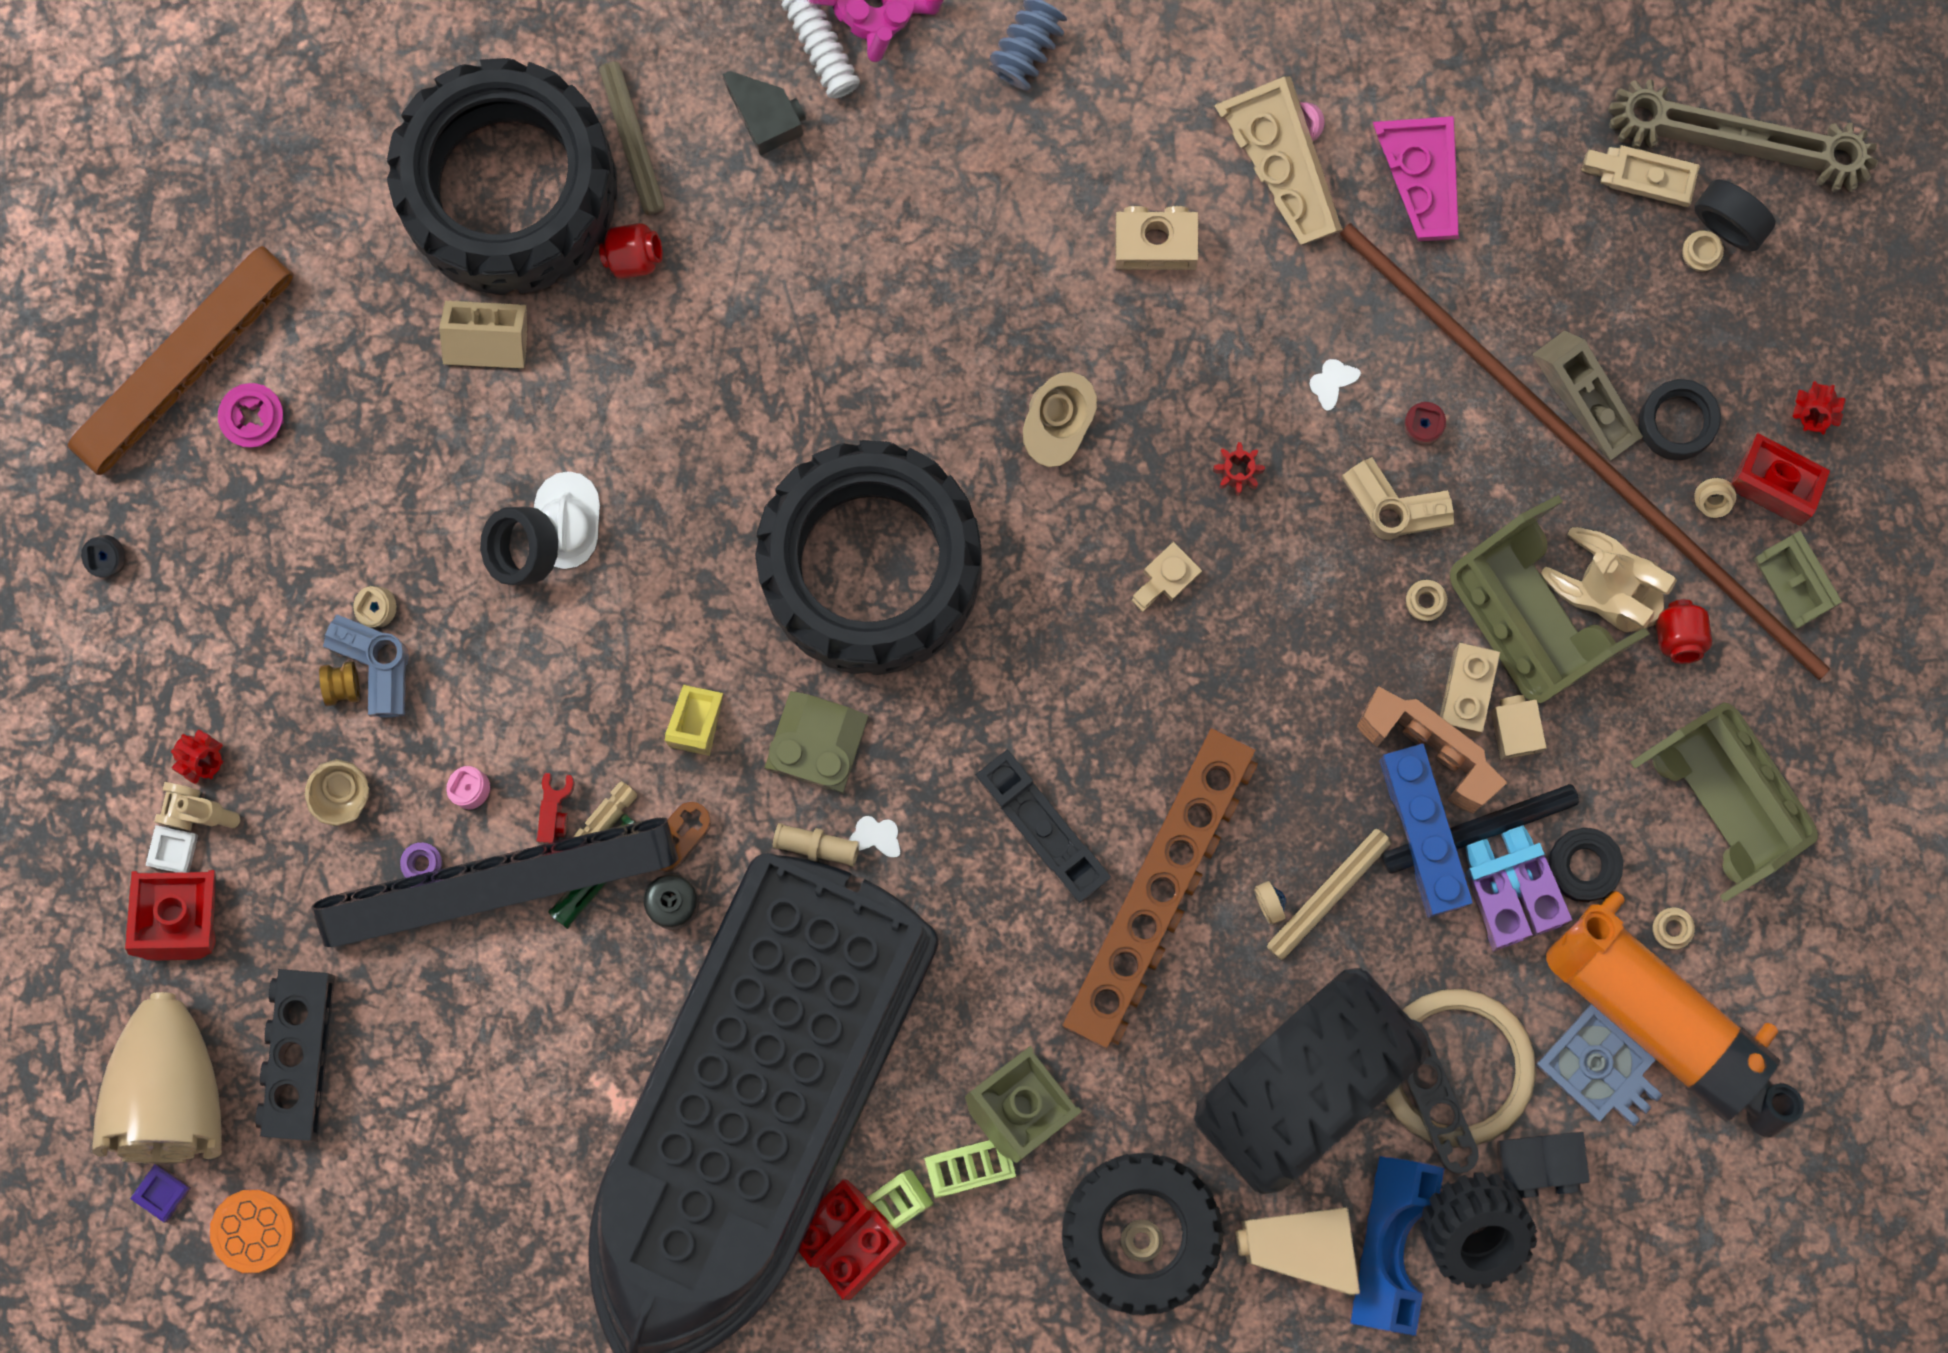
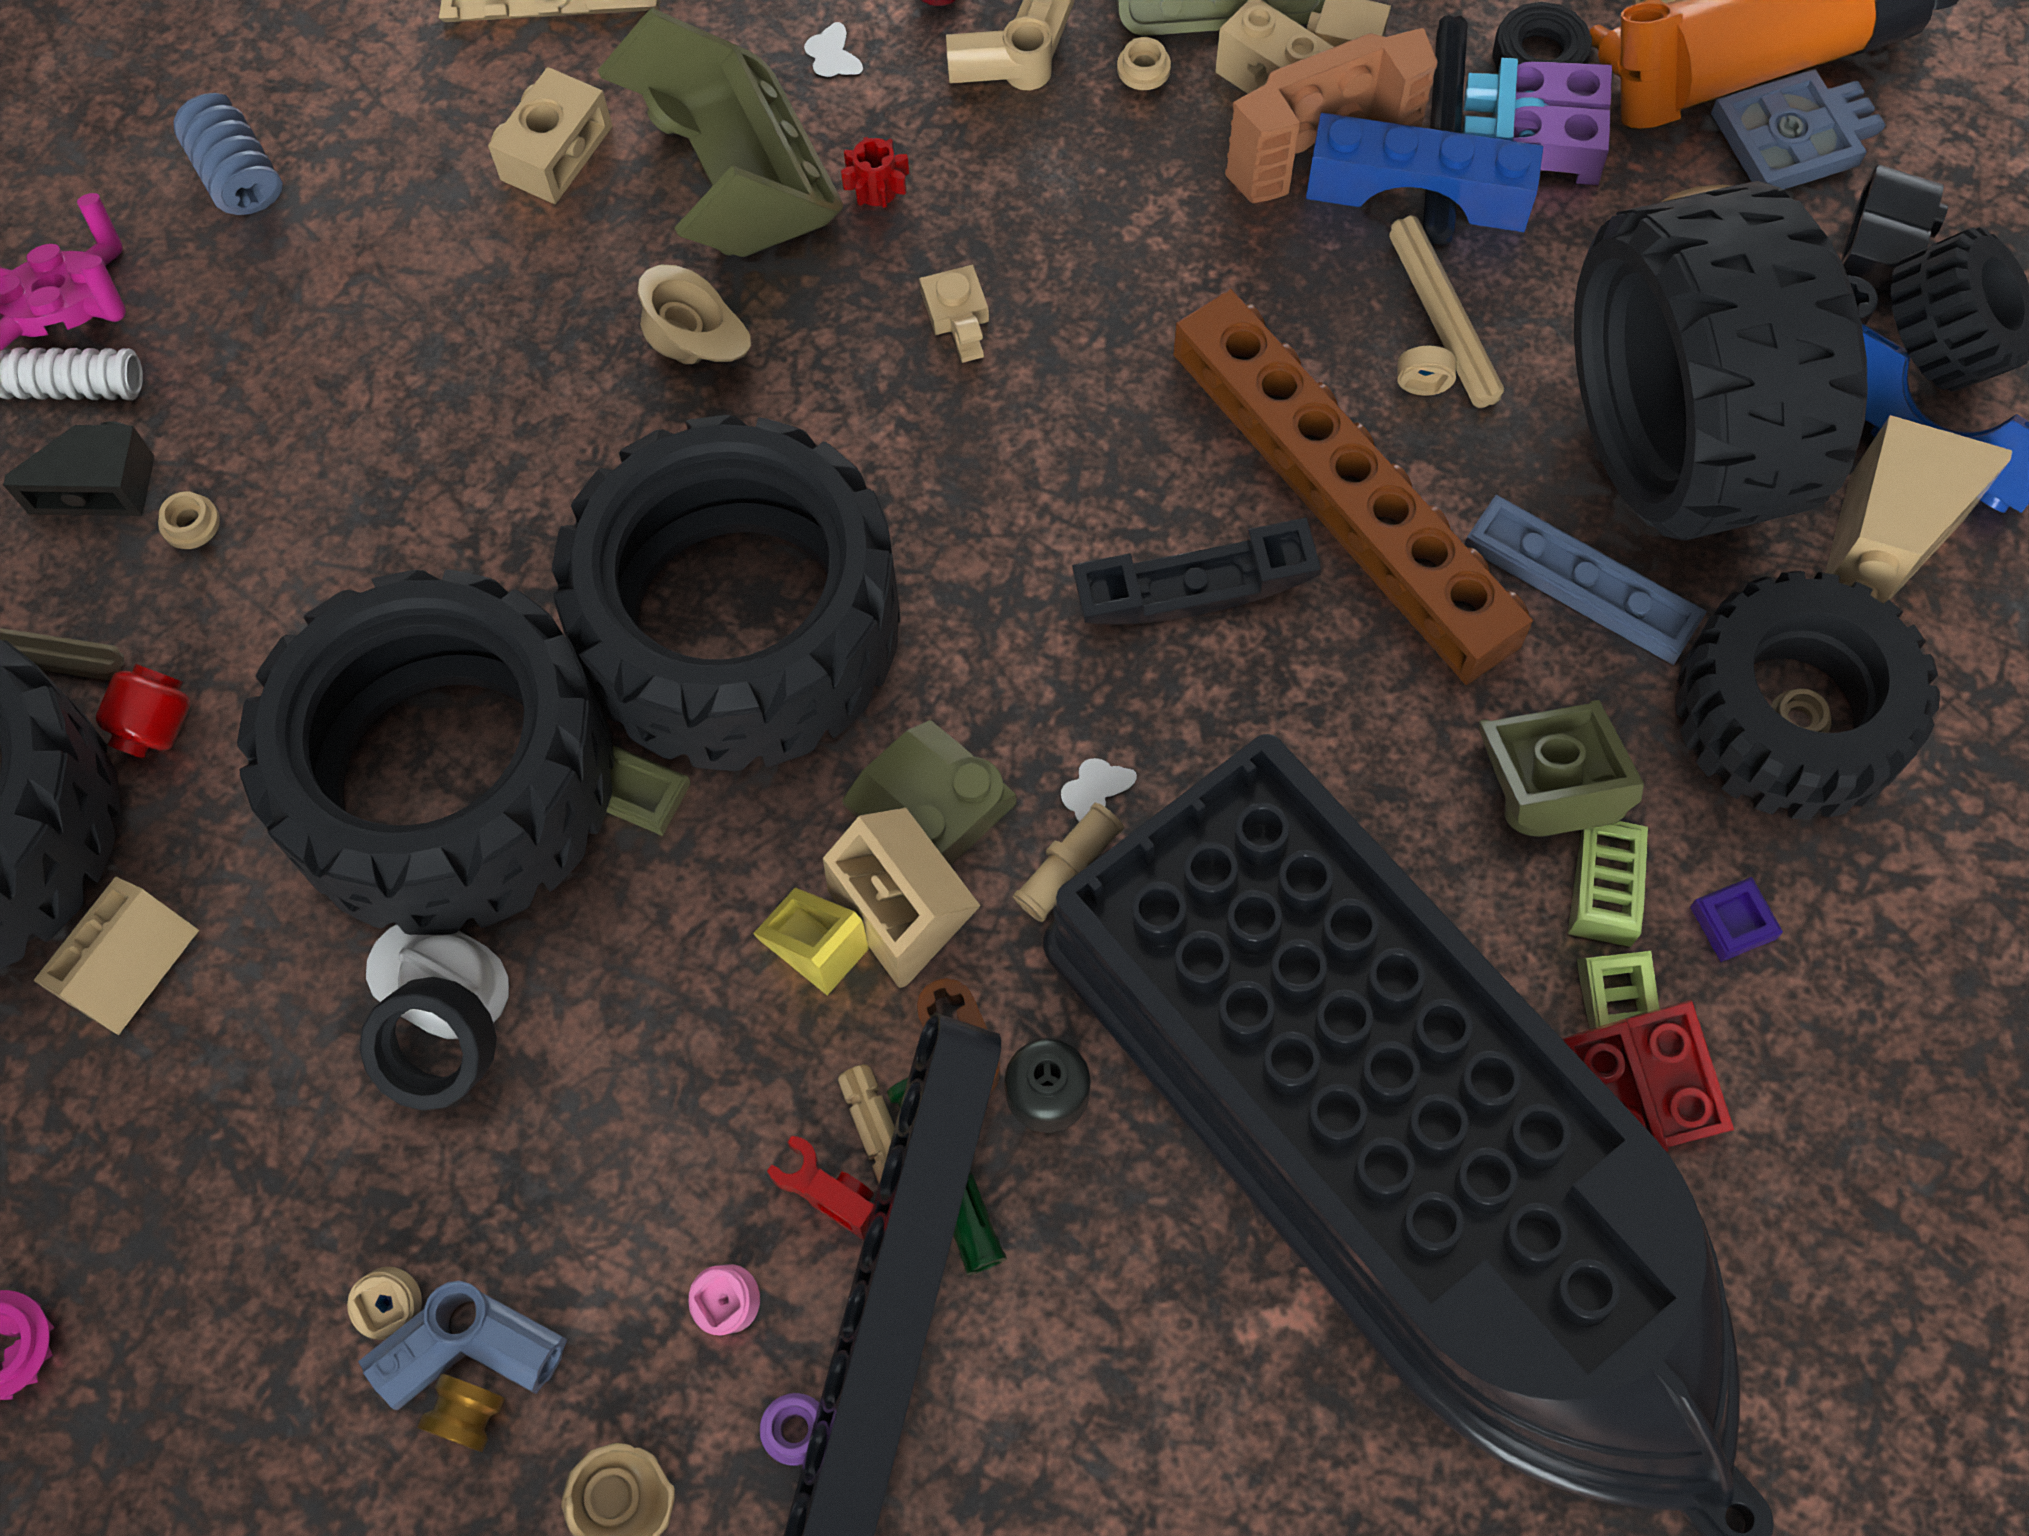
camera: 65 degrees left, 15 degrees down
none -> tan plate [158,491,220,549]
none -> black tyre [237,570,615,935]
none -> olive windscreen [597,7,843,257]
none -> olive tile [606,745,691,836]
none -> tan slope [823,808,981,988]
none -> sand blue tile [1464,495,1707,665]
none -> dark purple tile [1690,877,1783,962]

